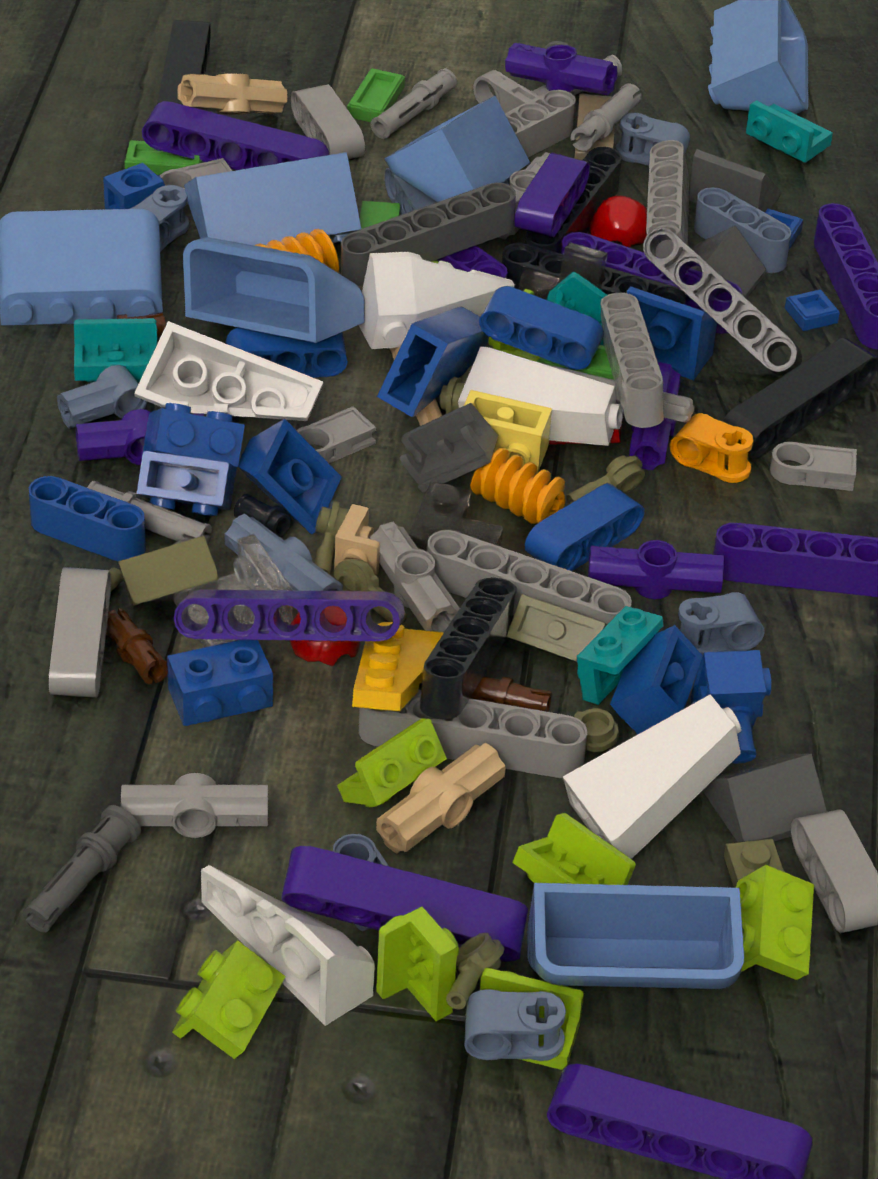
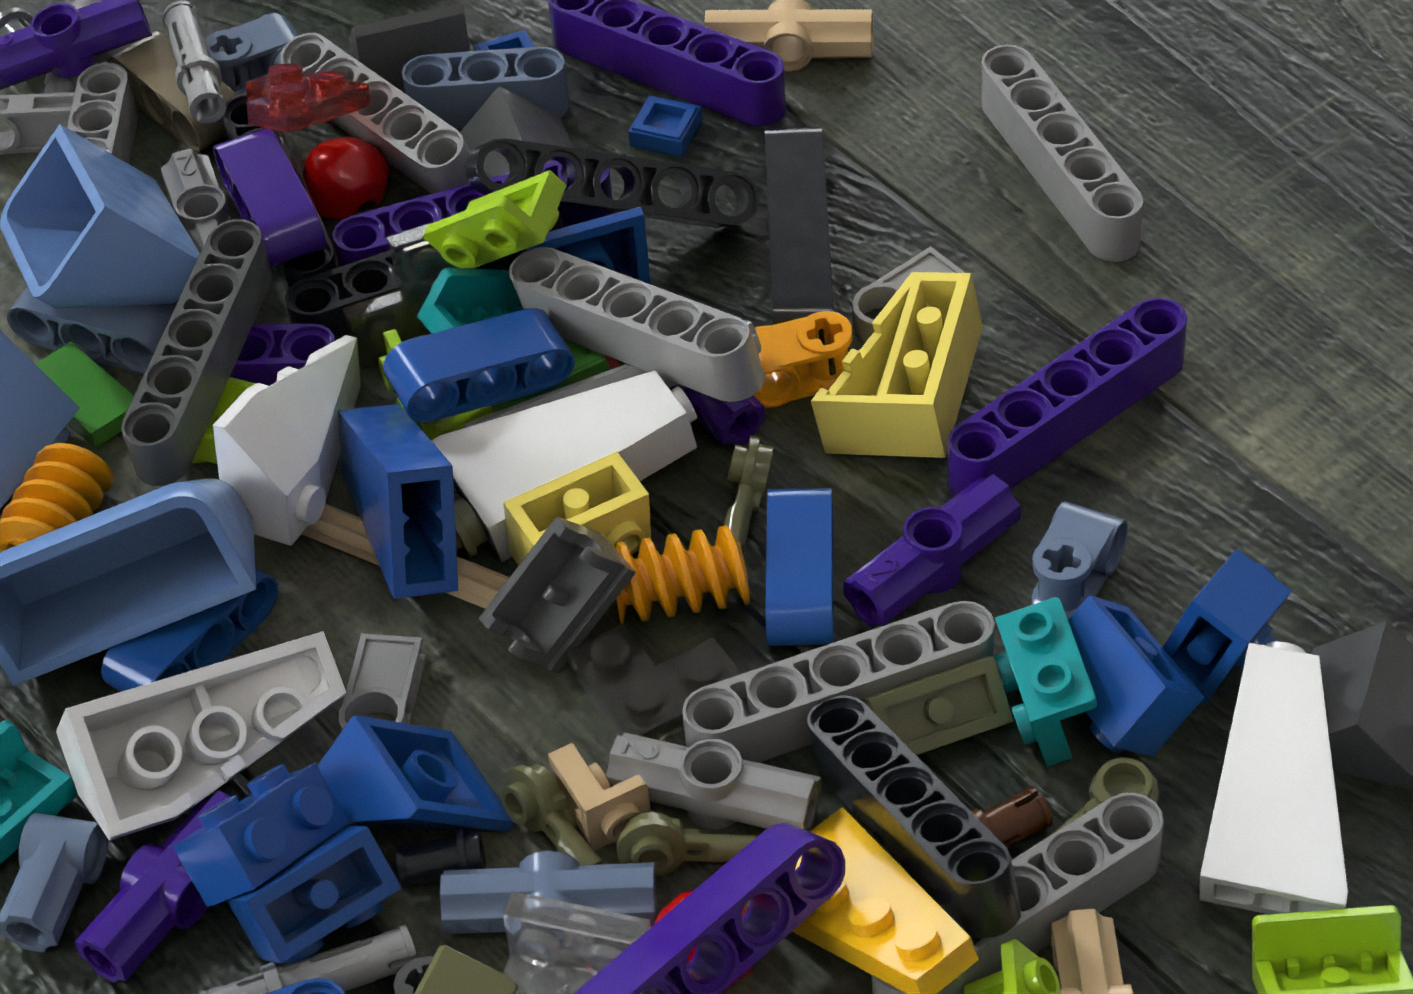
camera: 40 degrees left, 5 degrees up
none -> clear red plate [246,64,371,133]
none -> lime bracket [423,170,567,269]
none -> light yellow wedge [811,272,983,458]

